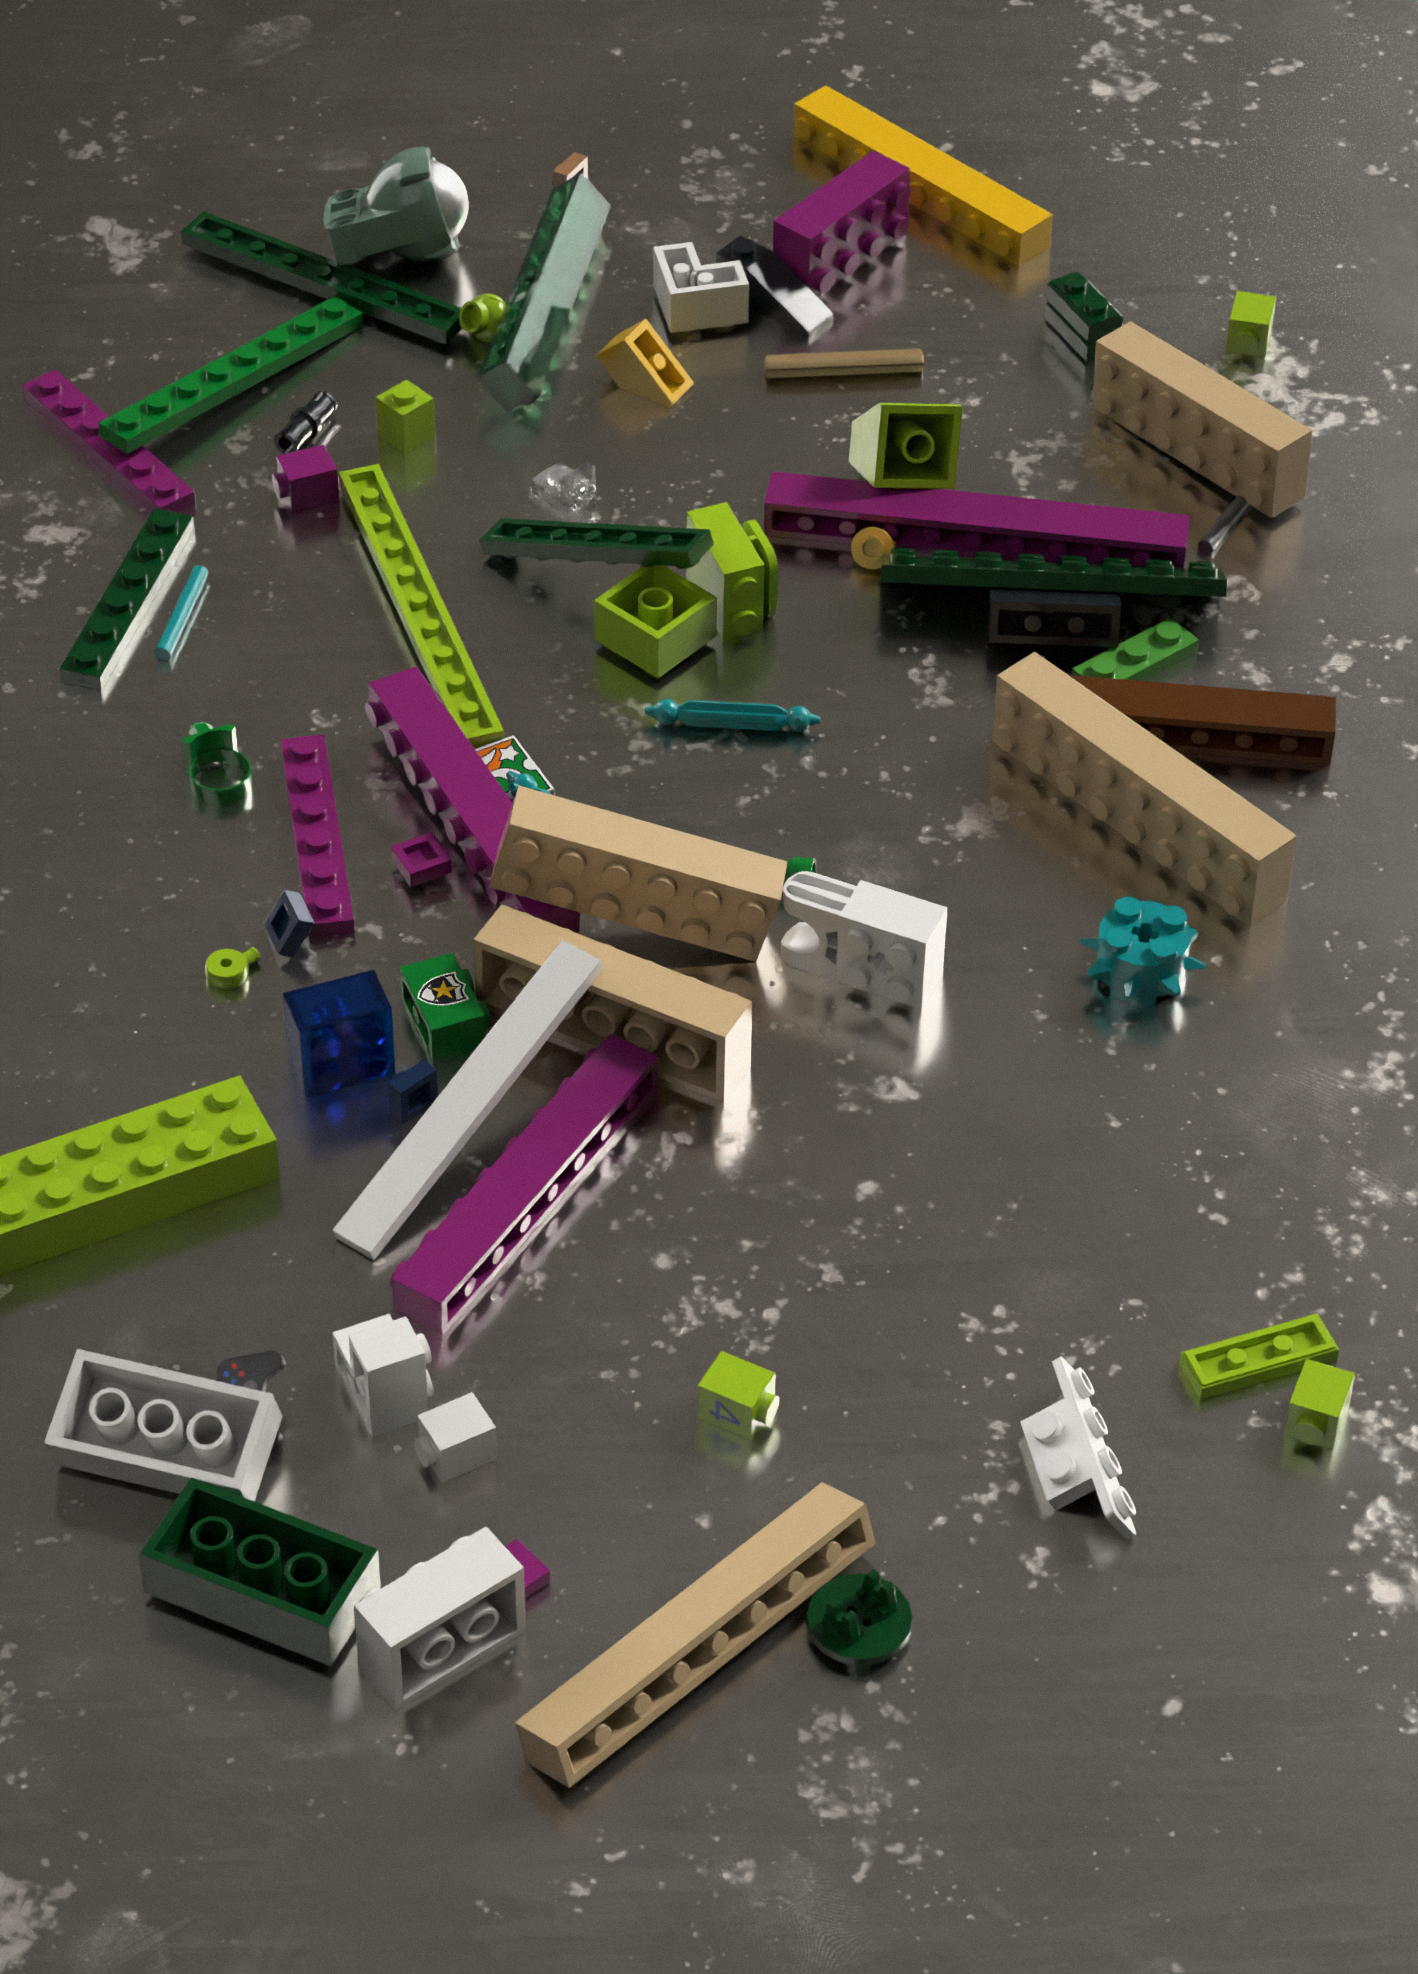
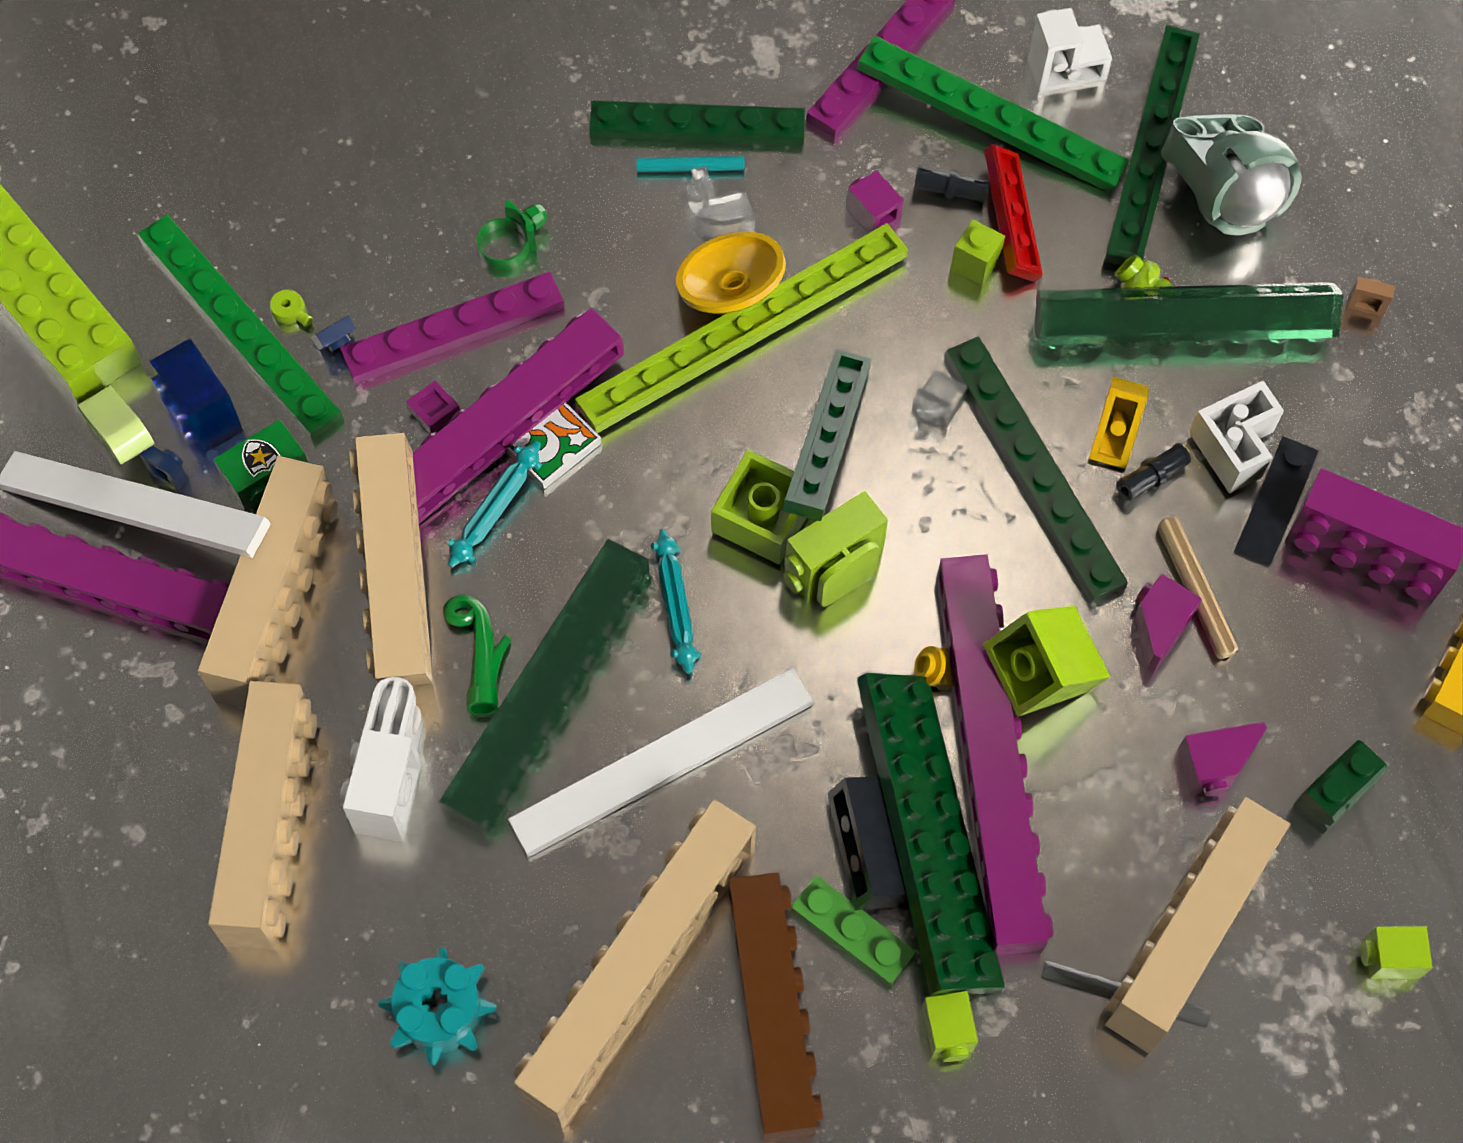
camera: 75 degrees right, 20 degrees up
none -> yellowish green beam [77,385,155,465]
none -> green plate [137,214,343,440]
none -> tan brick [209,681,317,950]
none -> clear green brick [439,539,652,837]
none -> white tile [508,668,814,858]
none -> yellow dish [676,231,786,314]
none -> clear brick [687,166,755,241]
none -> lime brick [921,991,978,1062]
none -> dark green plate [945,336,1129,604]
none -> red tile [984,144,1043,282]
none -> white brick [1027,8,1112,92]
none -> black pin [1116,443,1191,501]
none -> magenta slope [1134,573,1202,673]
none -> magenta slope [1178,721,1267,797]

